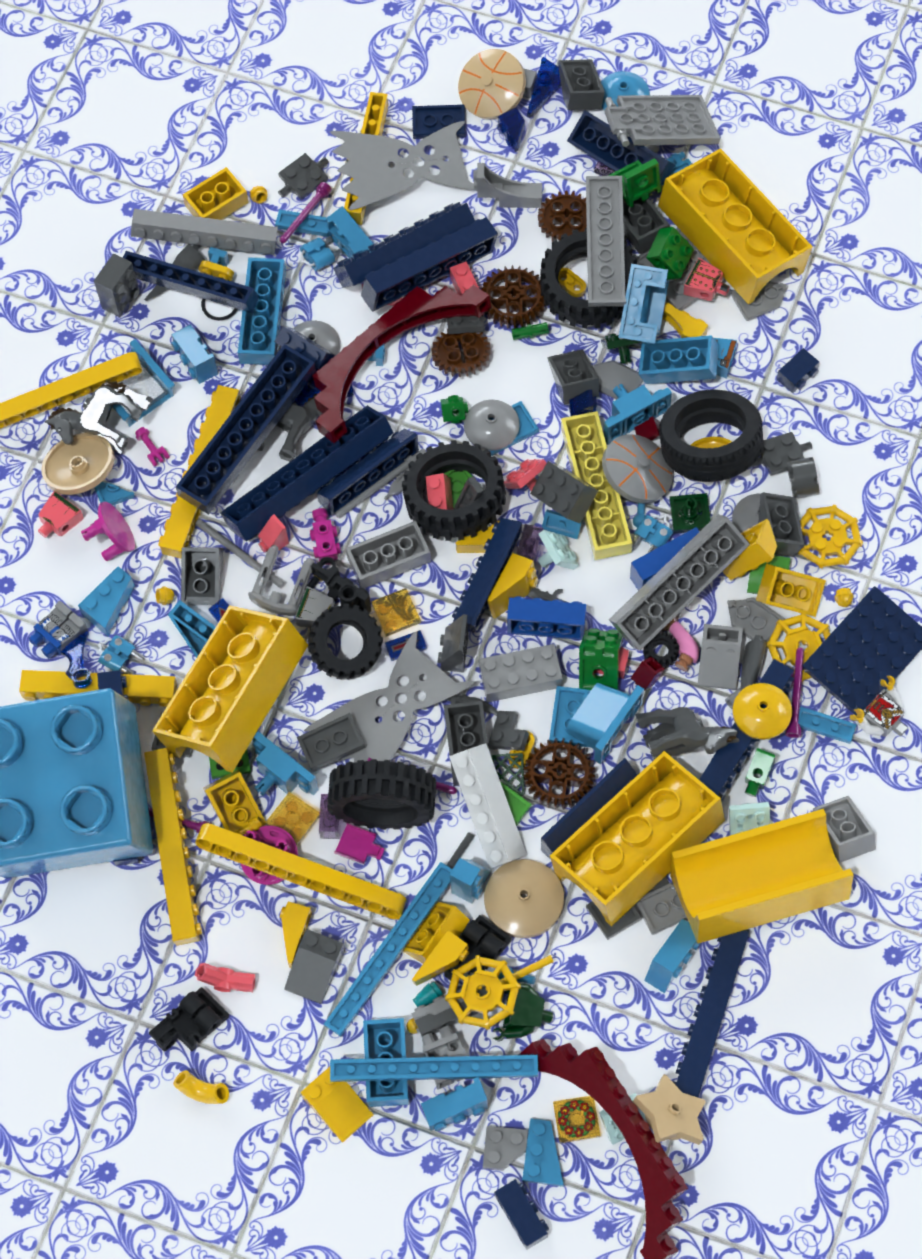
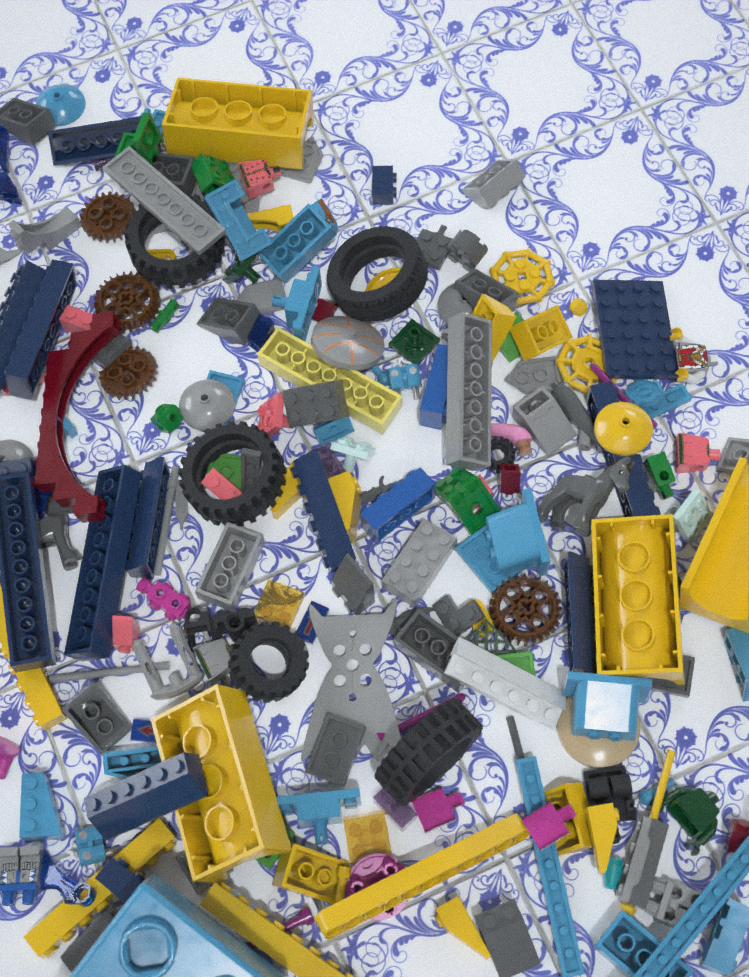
camera: 45 degrees left, 0 degrees up
yellow plate [155,586,175,605] -> none
yellow plate [445,955,521,1030] -> none
dark azure wedge [450,858,491,904] -> none
light grey plate [604,95,720,147] -> none
light grey tile [636,883,687,935] -> none
none -> dark blue slope [84,752,209,840]
none -> light grey slope [461,159,526,208]
none -> dark pink piece [522,802,577,851]
none -> dark azure windscreen [562,671,652,742]
none -> dark azure tile [625,379,664,408]
none -> coral torso [675,433,720,474]

